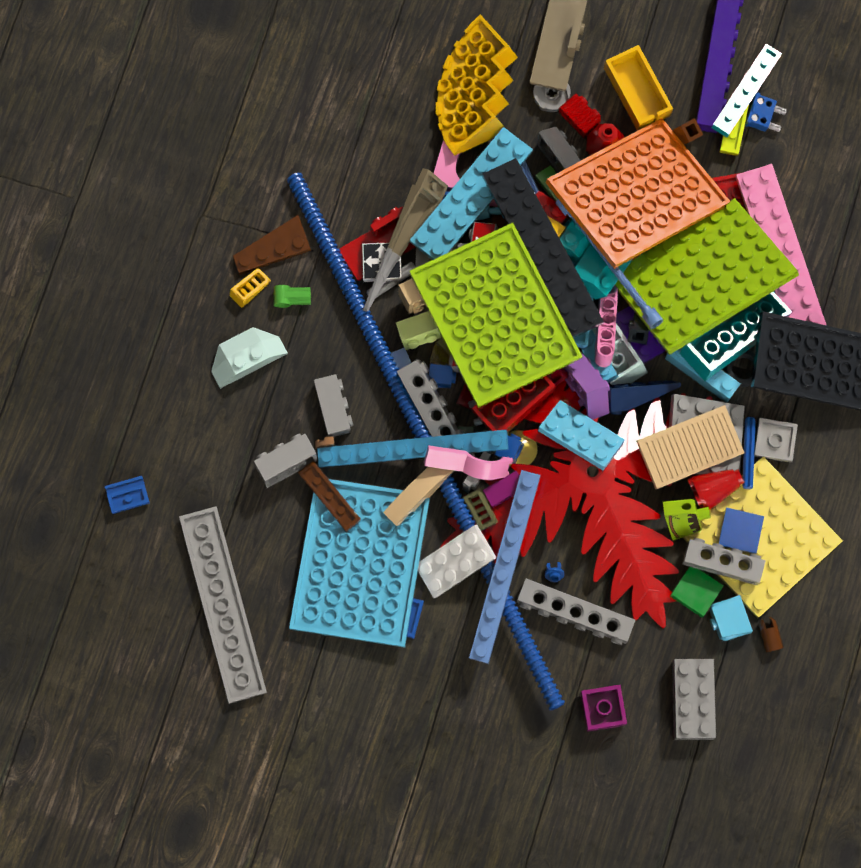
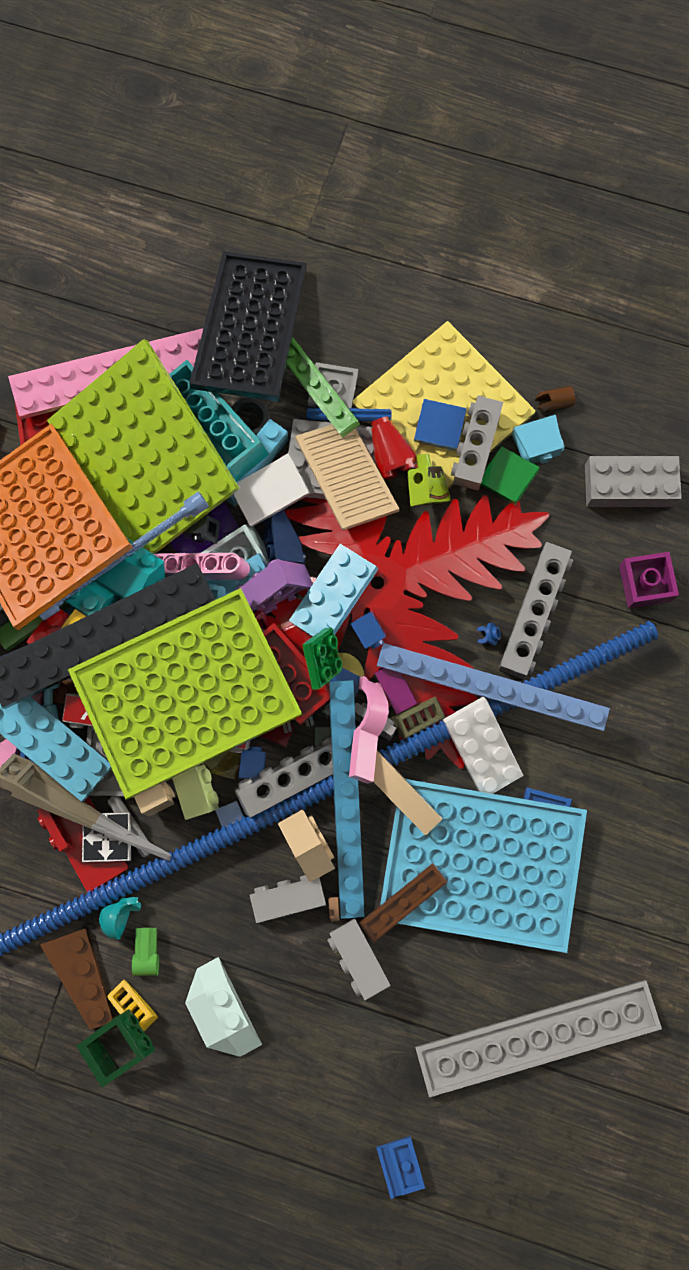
camera: 85 degrees left, 0 degrees up
none -> dark green window [76,1009,155,1088]
none -> teal piece [99,897,141,940]
none -> white tile [234,454,310,527]
none -> tan brick [278,810,335,882]
none -> bright green tile [286,337,360,438]
none -> green tile [302,627,343,689]
none -> blue brick [351,611,386,649]

